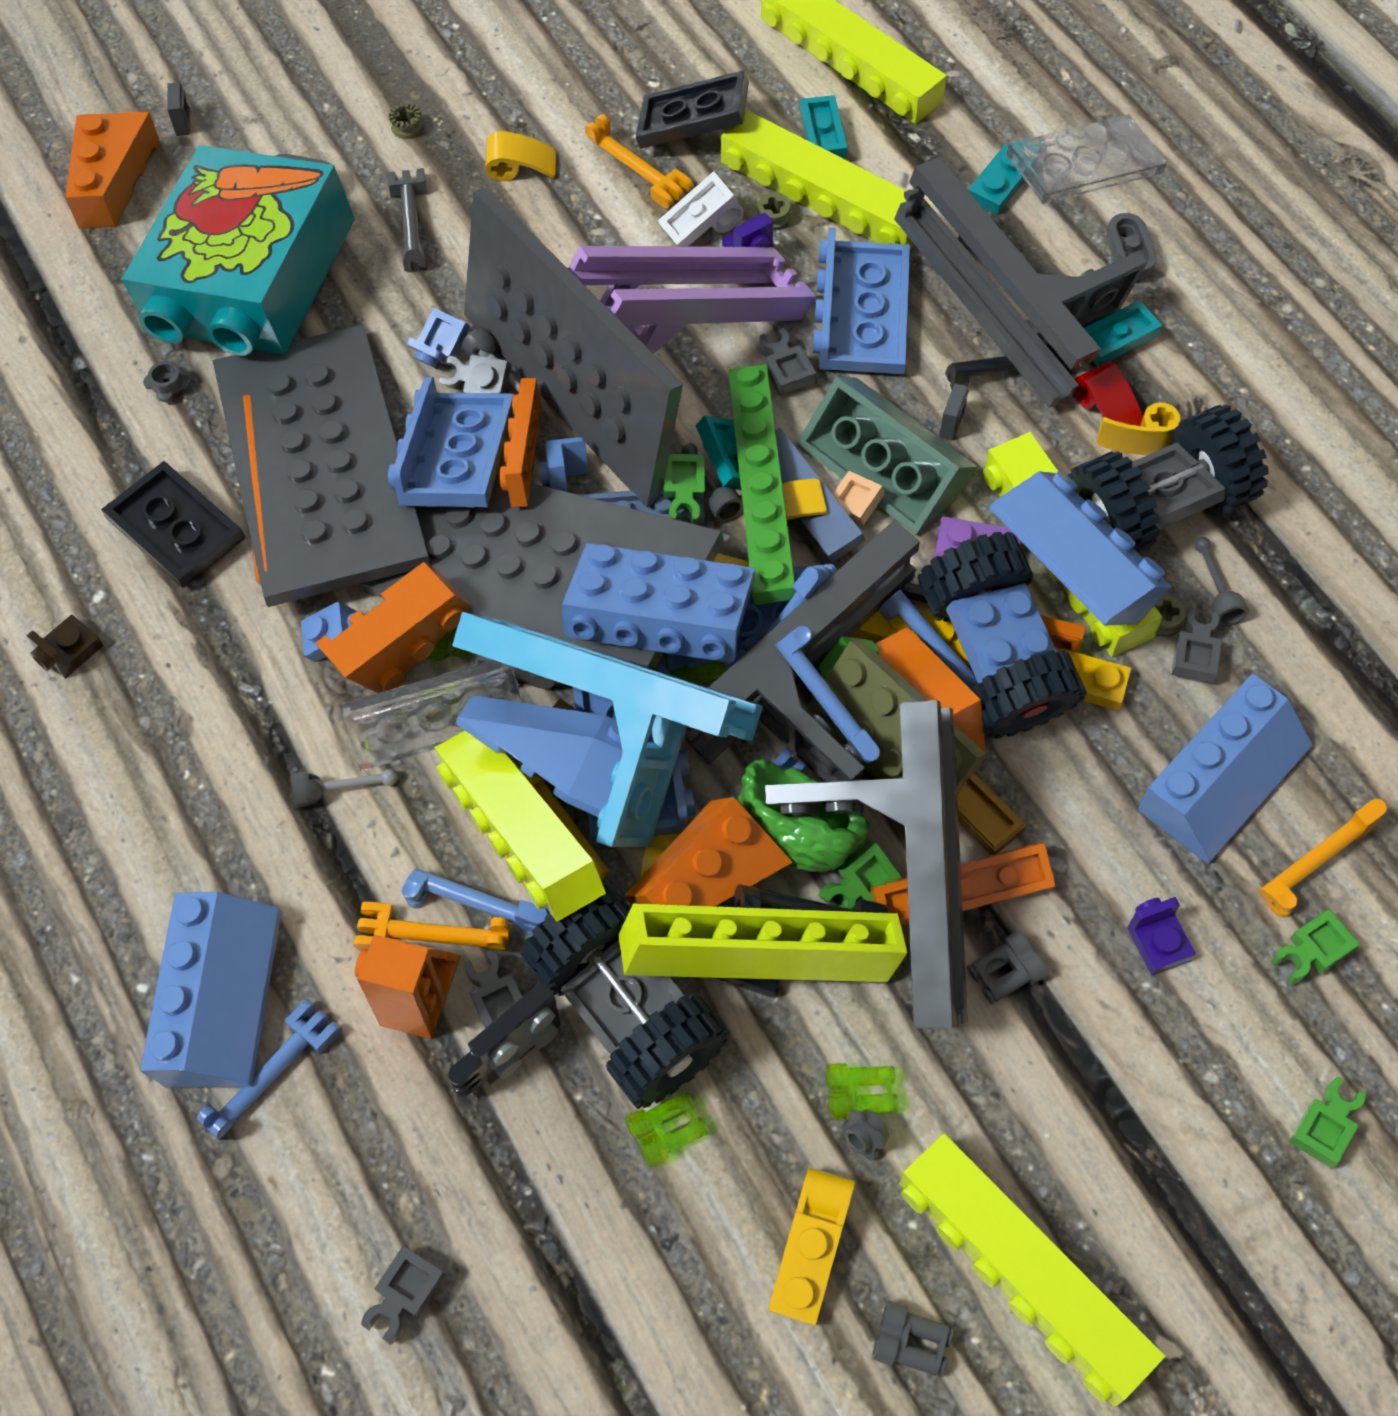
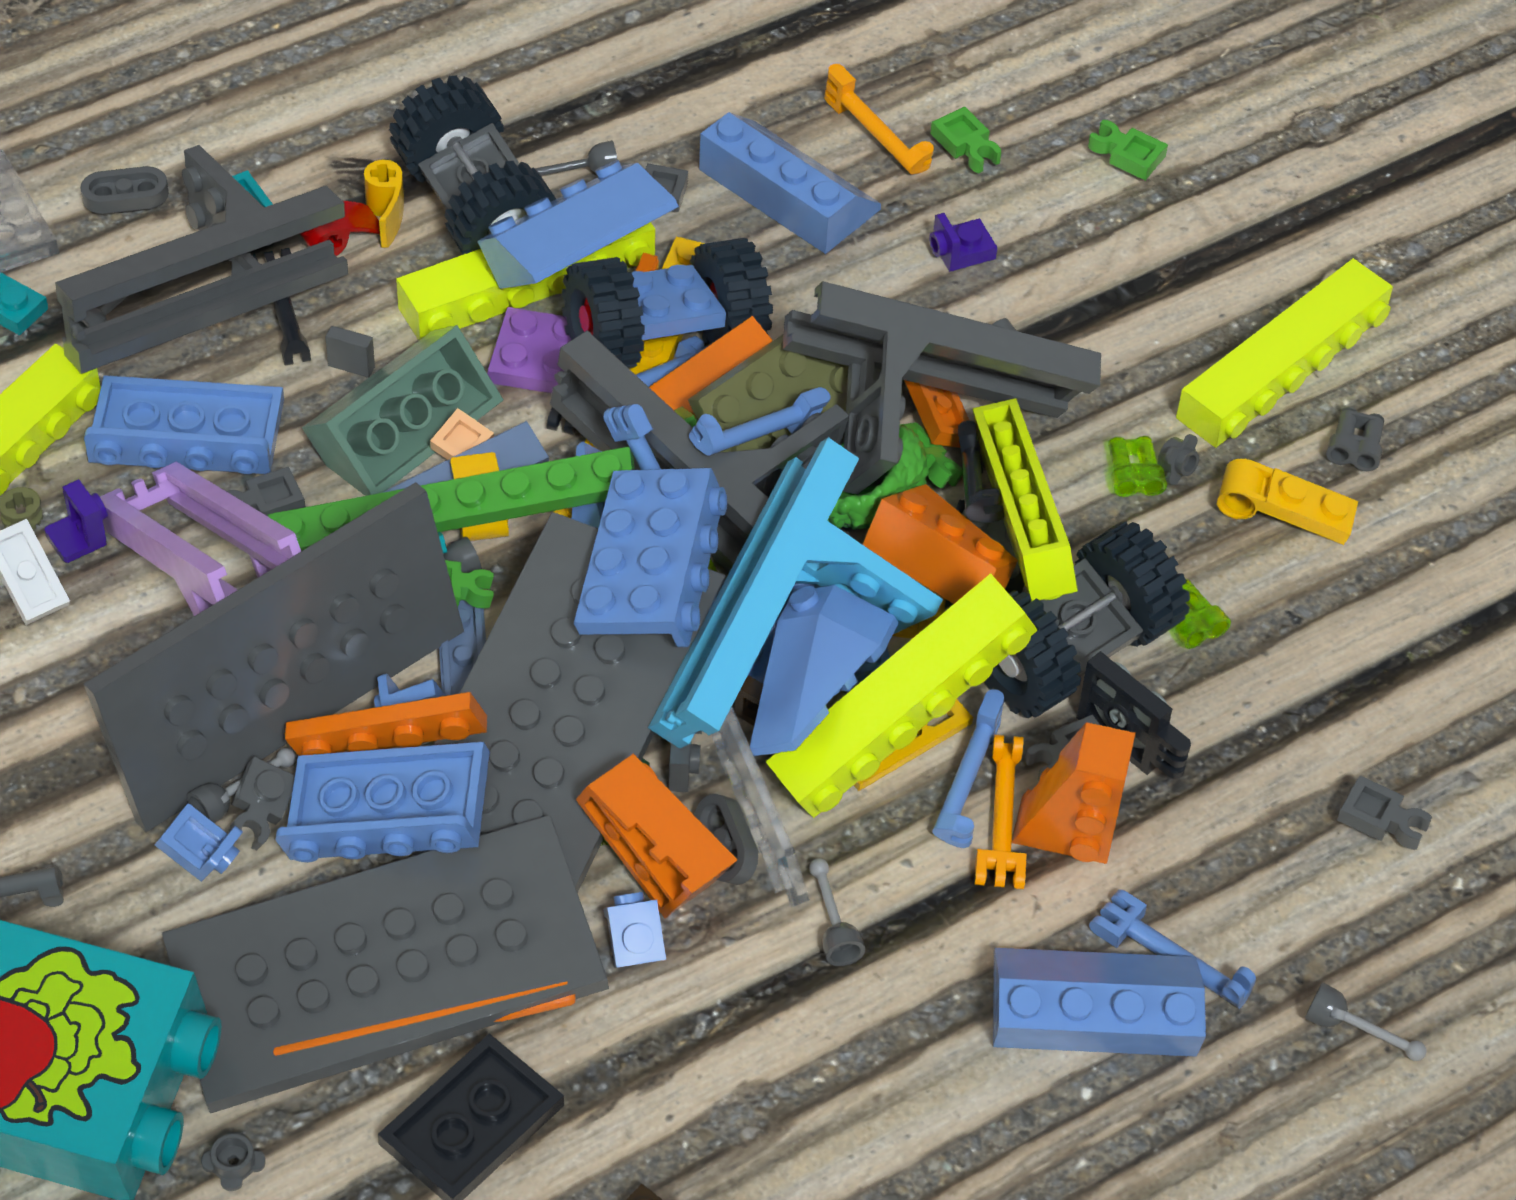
camera: 95 degrees left, 10 degrees down
none -> hinge [1305,982,1426,1061]

